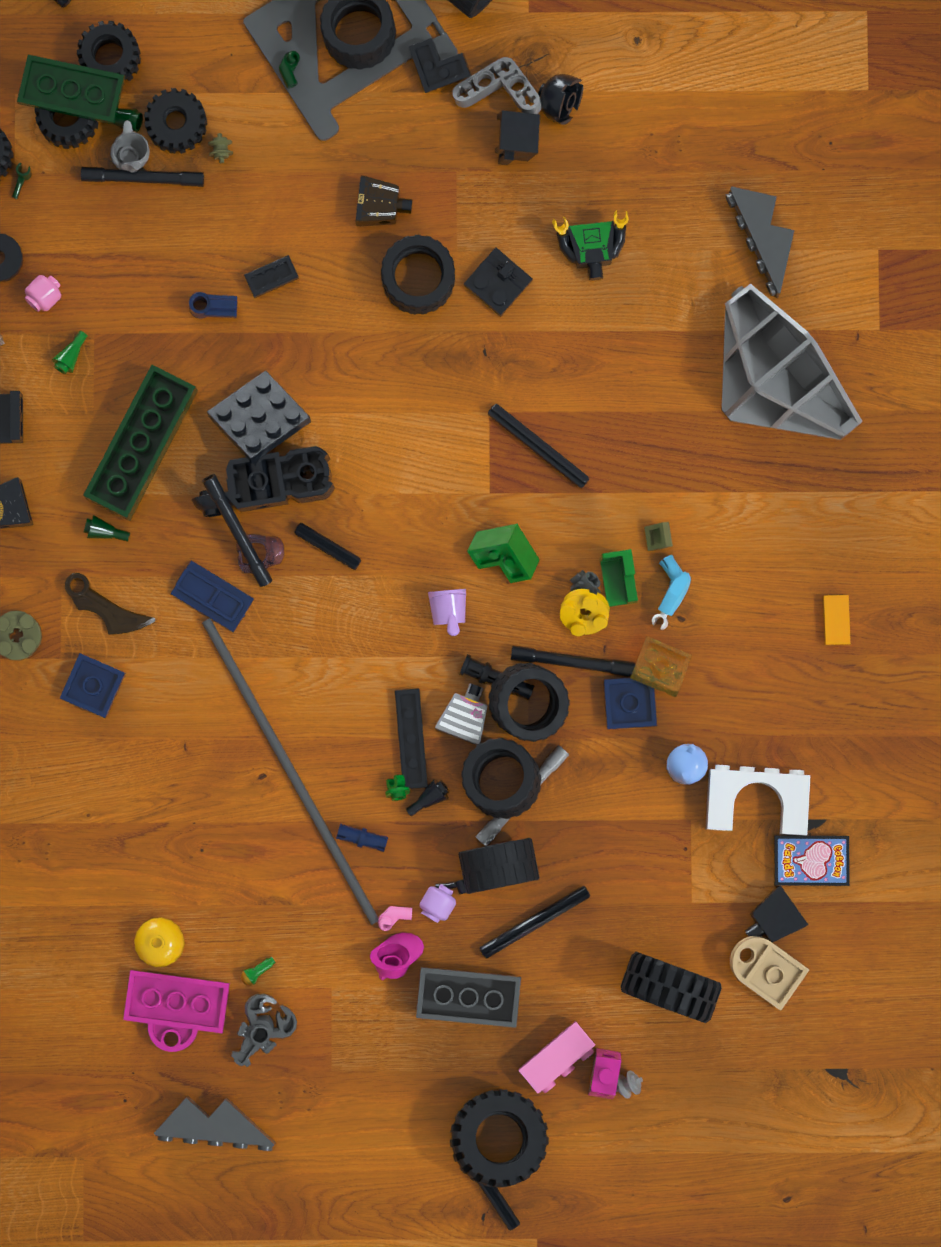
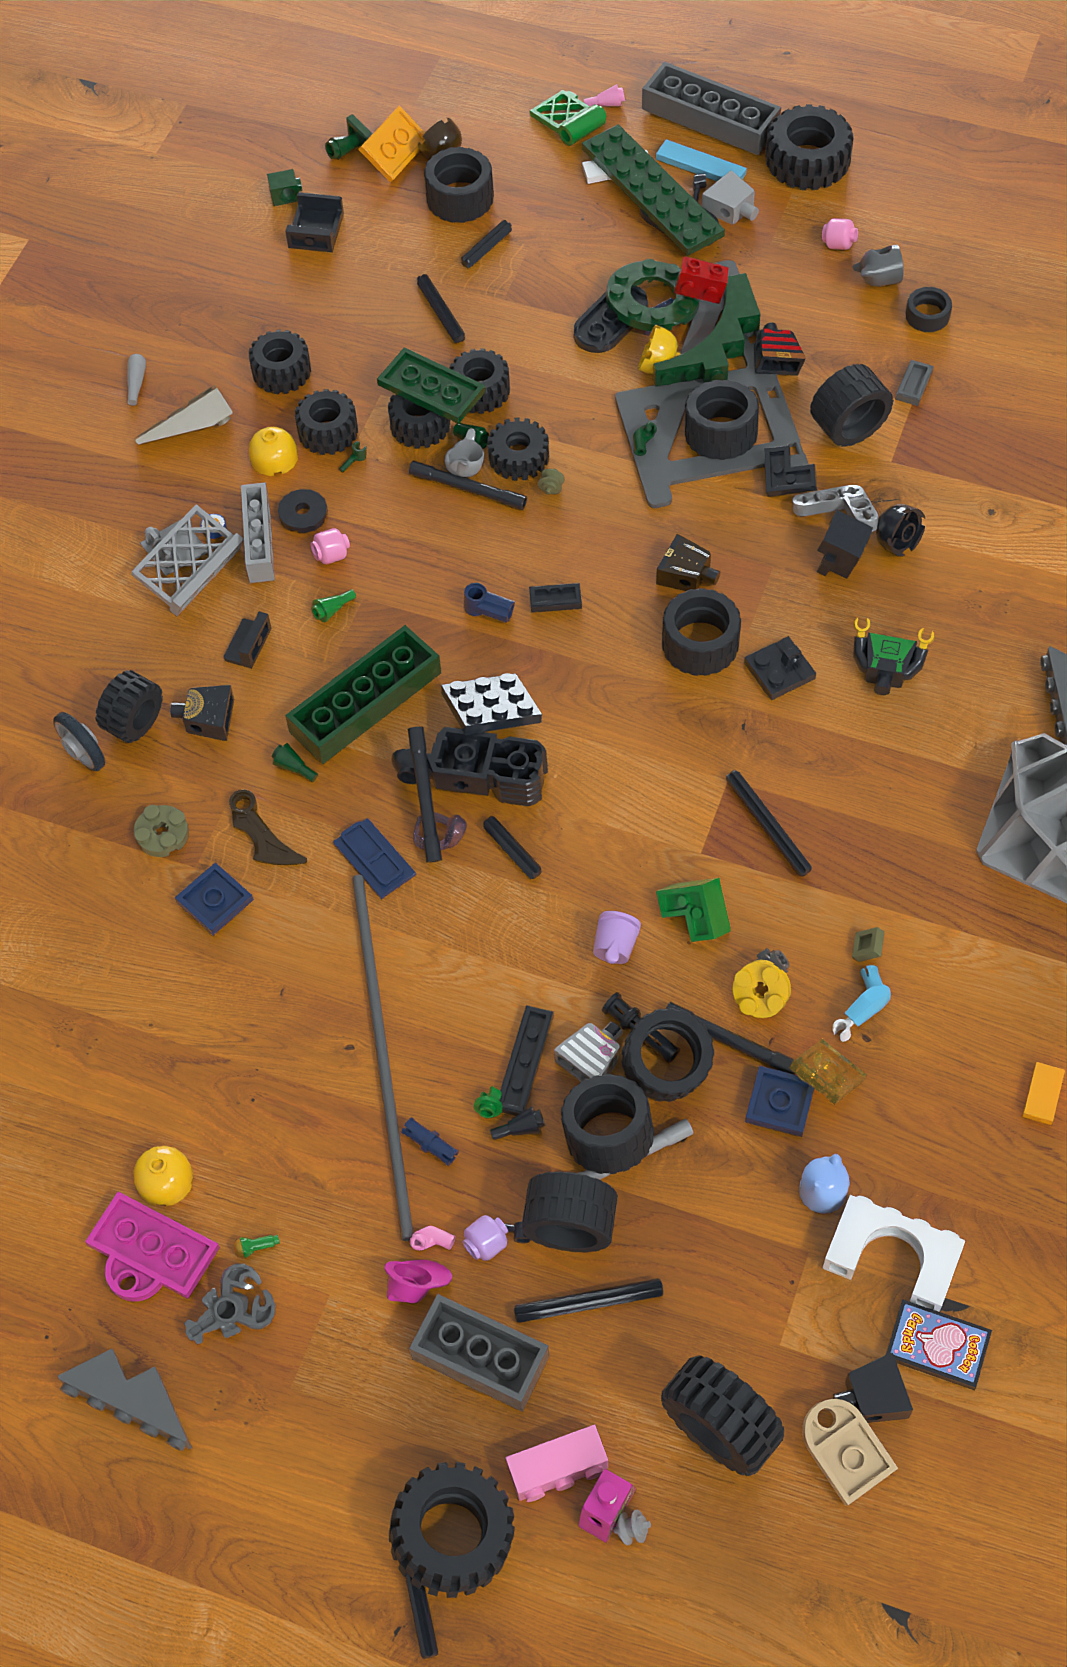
camera: 25 degrees right, 25 degrees down
green panel [600,549,638,607] -> none

